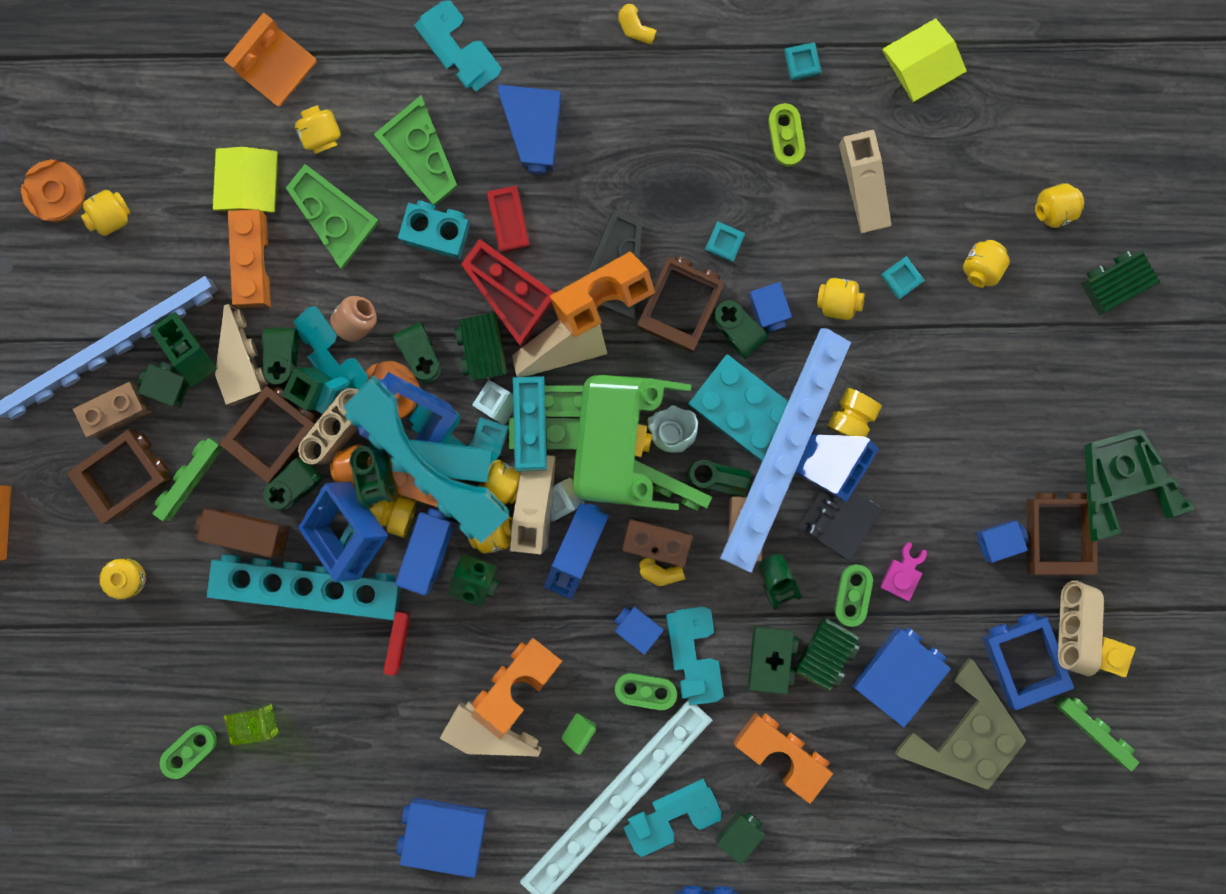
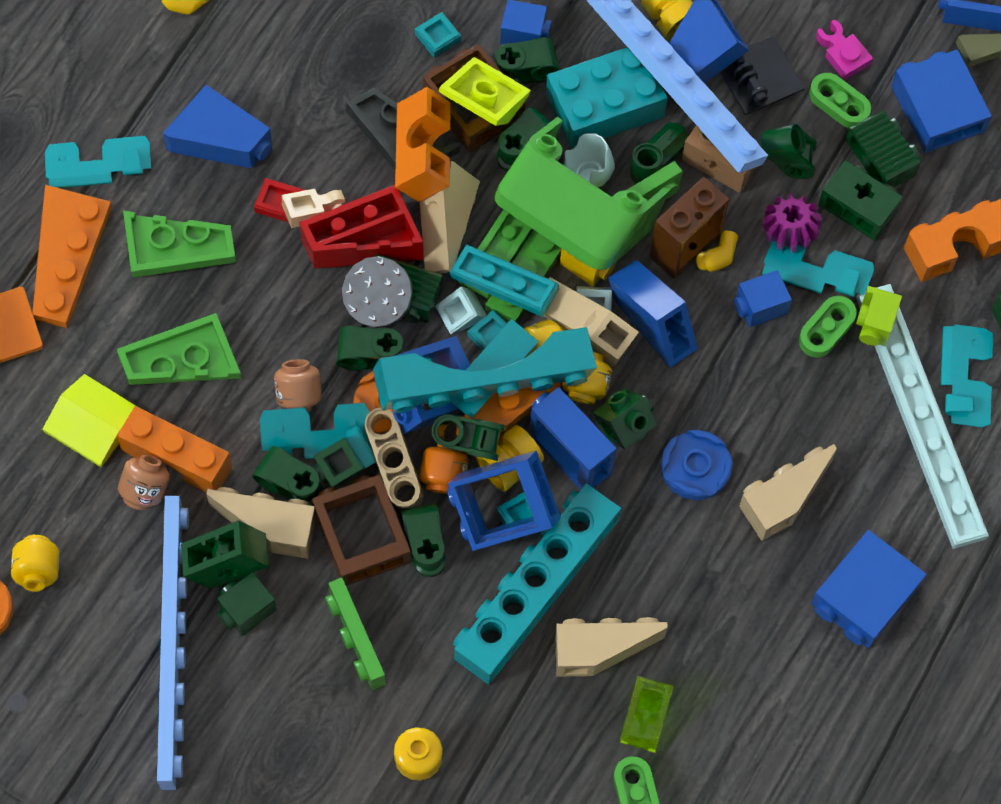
camera: 65 degrees left, 20 degrees down
reddish brown window [66,430,171,524] -> none
medium nougat brick [73,382,153,439] -> none
reddish brown window [195,509,290,557] -> none
yellow head [295,105,341,154] -> none
red tile [383,610,411,676] -> none
teal brick [398,201,471,260] -> none
orange arch [471,638,562,740] -> none
bright green slope [562,713,597,755] -> none
none -> orange wing [32,185,112,329]
none -> nougat head [118,454,170,510]
none -> tan plate [282,189,345,228]
none -> flat silver tile [342,256,413,327]
none -> neon yellow slope [438,57,531,126]
none -> dark green piece [496,107,550,171]
none -> tan slope [555,617,668,677]
none -> blue tile [661,430,733,500]
none -> magenta gear [762,192,822,253]
none -> lime brick [856,286,902,347]

